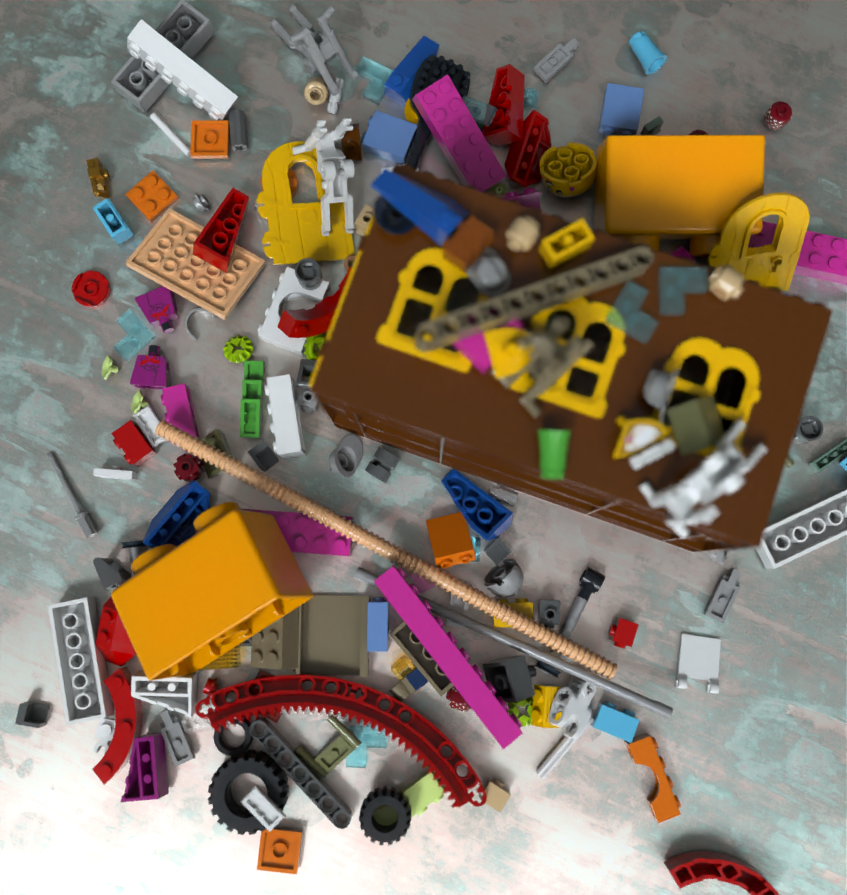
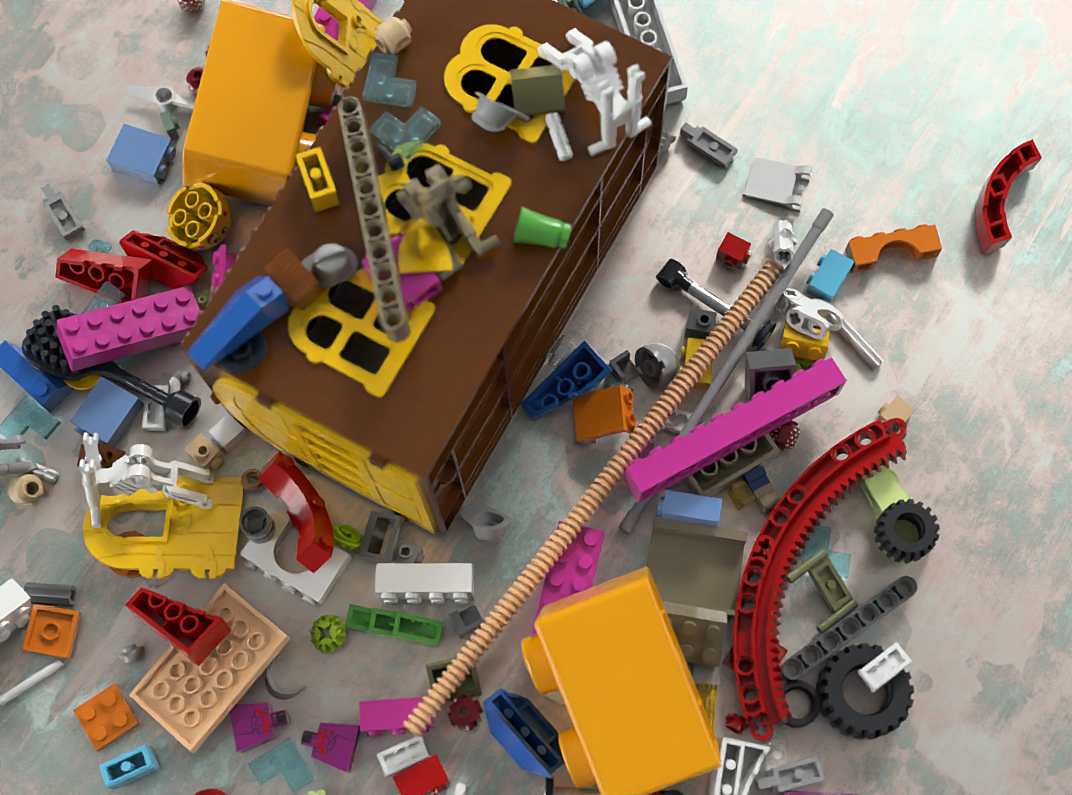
camera: 80 degrees left, 10 degrees down
pearl gold piece [86,158,110,199] -> none
yellowish green plant [131,390,148,414] -> none
orange plate [257,827,303,875] -> none
dark grey wheel [365,447,400,483] -> none
tan head [505,216,540,252] -> none
shield [613,416,668,458] -> none
medium azure plant [629,31,668,75] -> none
none -> white piece [126,84,196,112]
none -> black hand [377,143,405,171]
none -> white piece [768,220,798,265]

